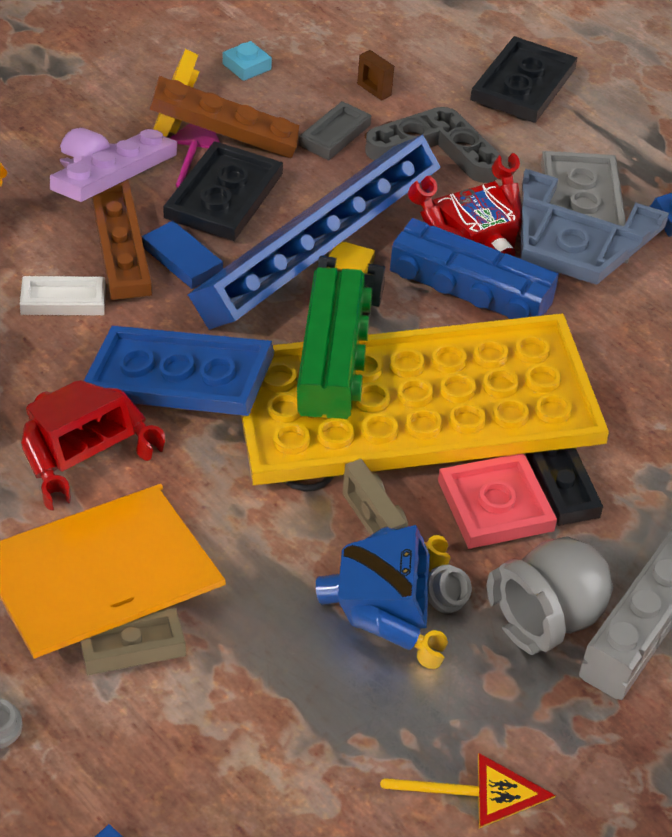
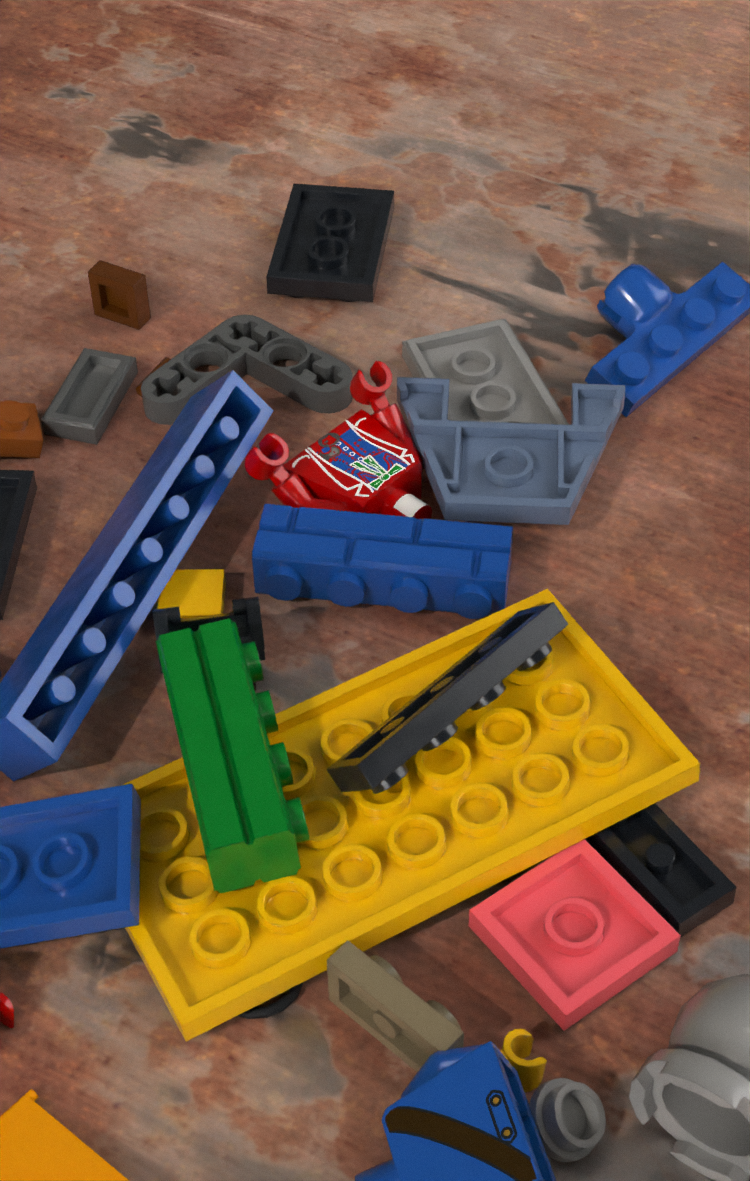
camera: 15 degrees left, 0 degrees up
none -> black plate [326,602,569,794]

